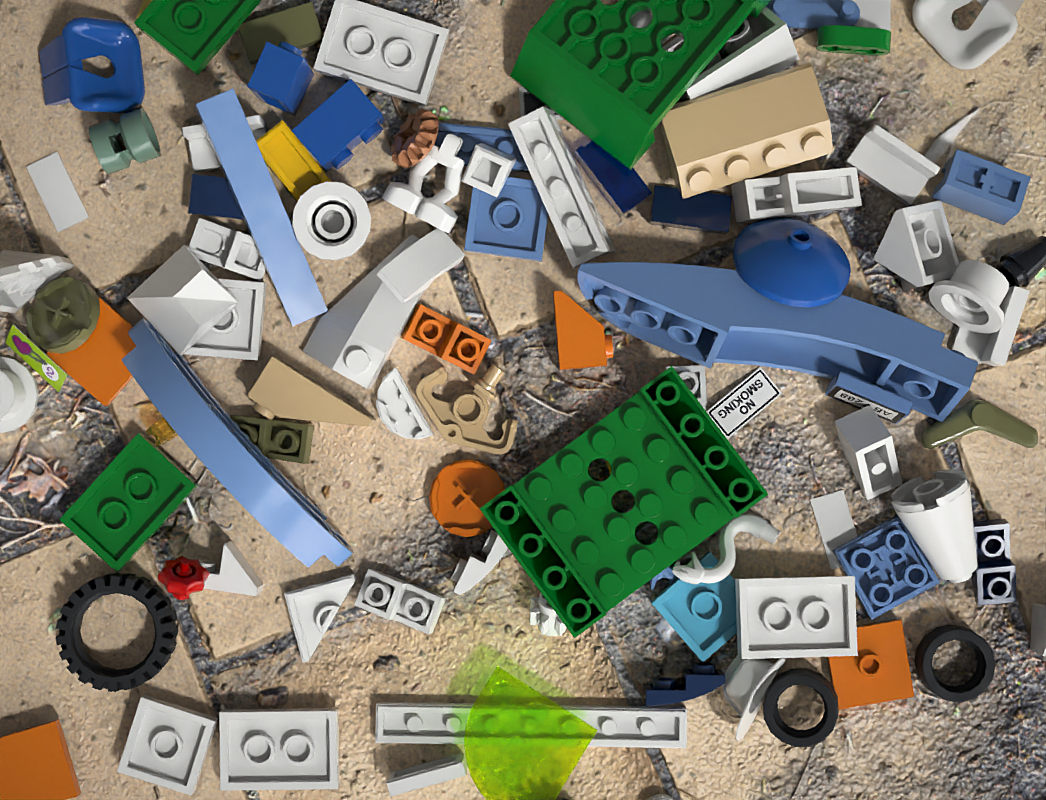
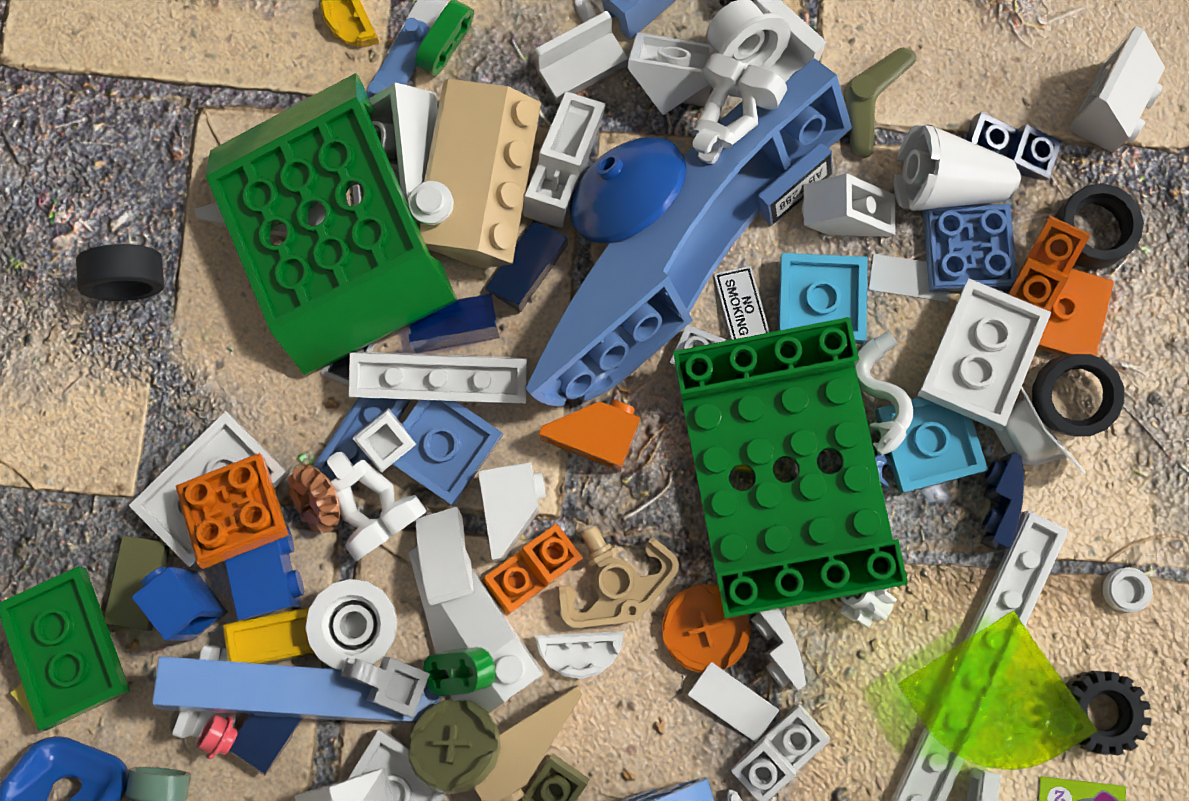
camera: 65 degrees left, 10 degrees down
white slope [188,218,266,281] -> none
none -> orange tile [175,453,289,569]
none -> coral plate [196,714,238,759]
none -> light grey plate [340,657,430,718]
none -> olive tile [408,699,501,794]
none -> white plate [409,181,454,225]
none -> green beam [423,647,496,696]
none -> white slope [478,462,546,562]
none -> white sticker [688,662,779,743]
none -> white piece [692,53,787,164]
none -> medium azure plate [778,253,868,344]
none -> orange slope [1008,215,1090,311]

